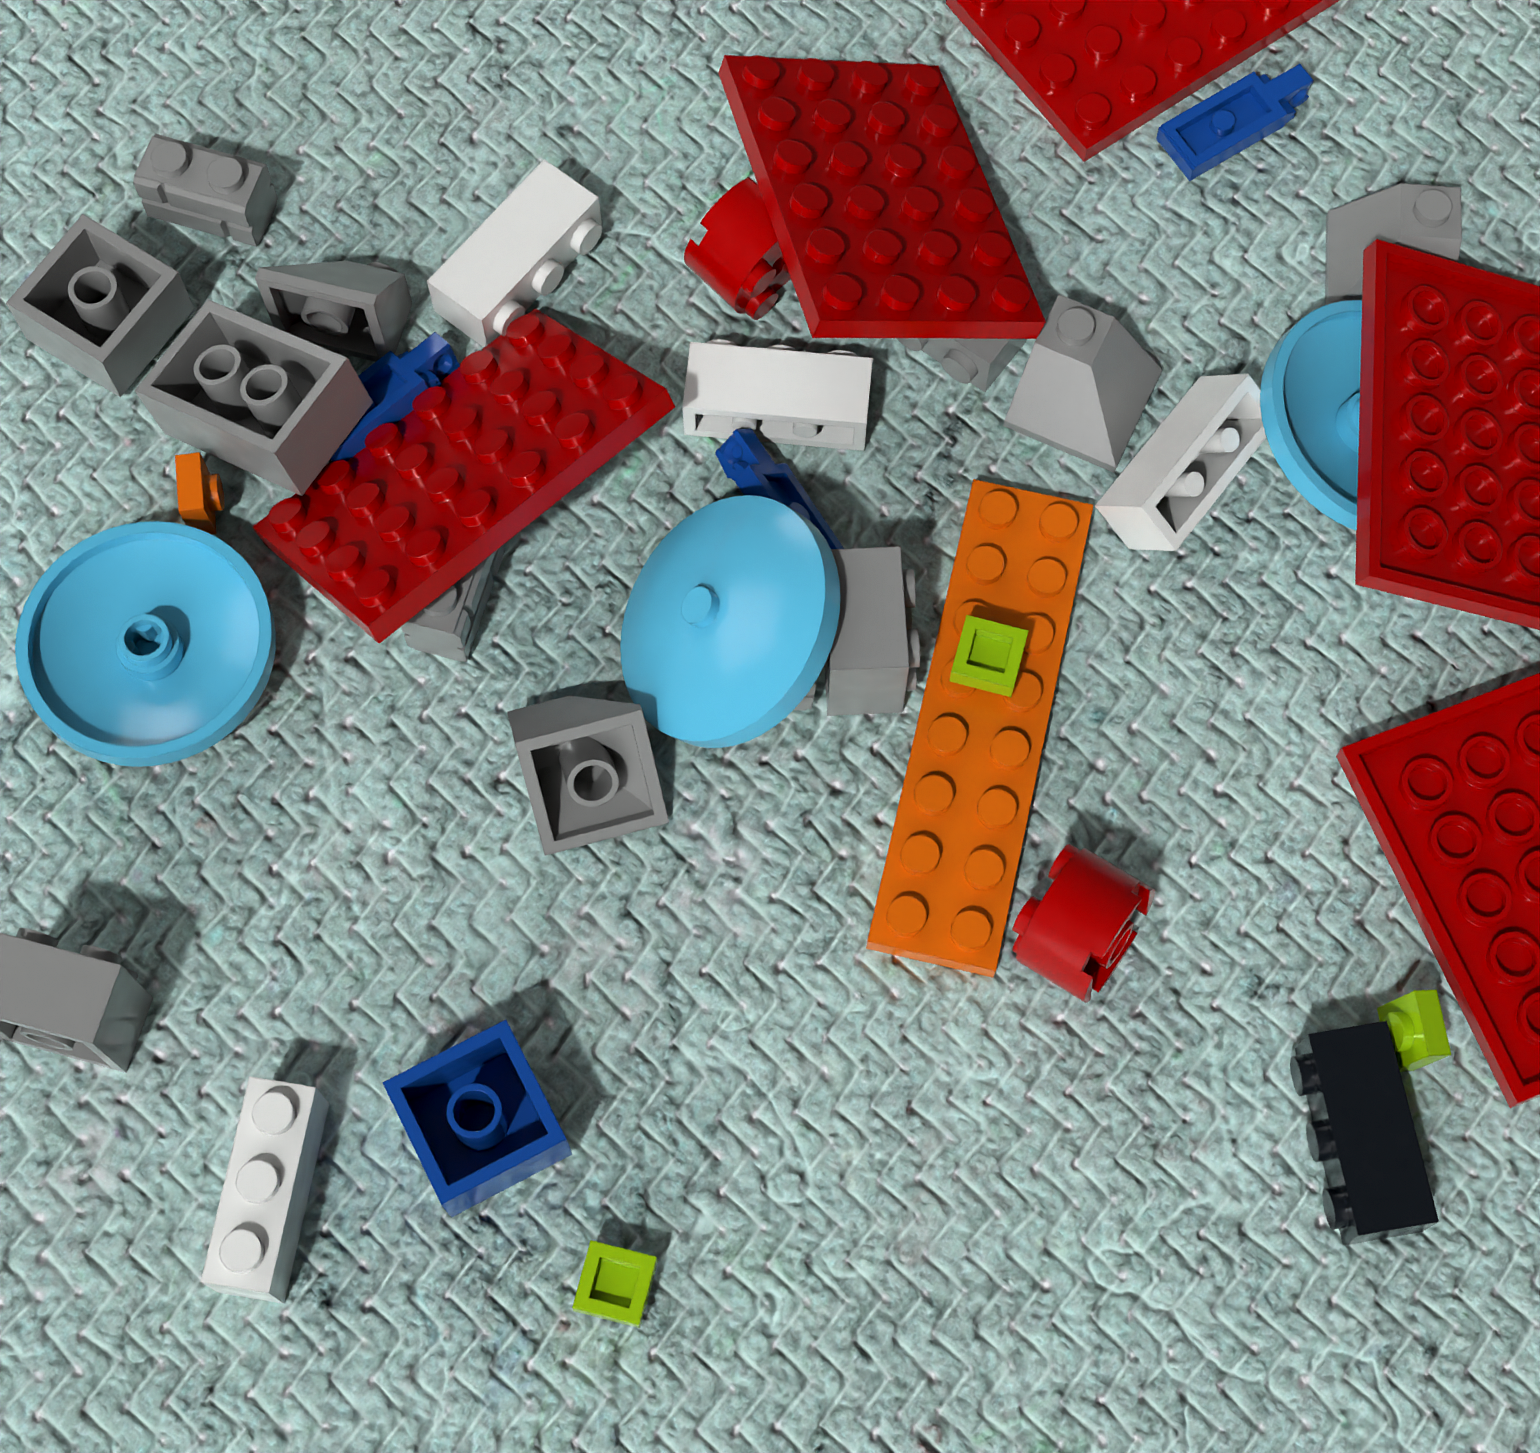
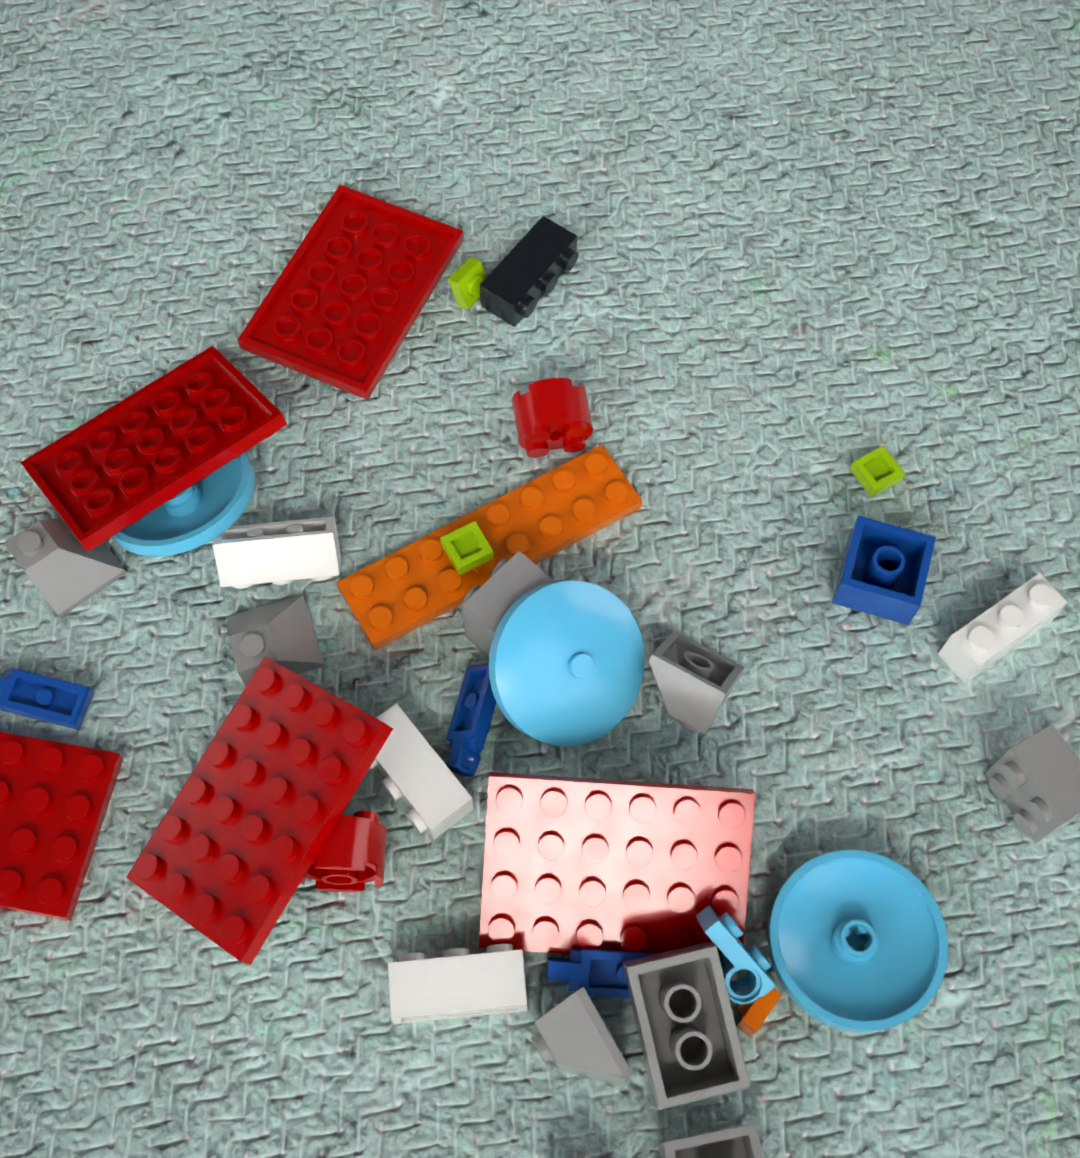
camera: 135 degrees left, 5 degrees down
none -> medium azure plate [696,905,776,1004]

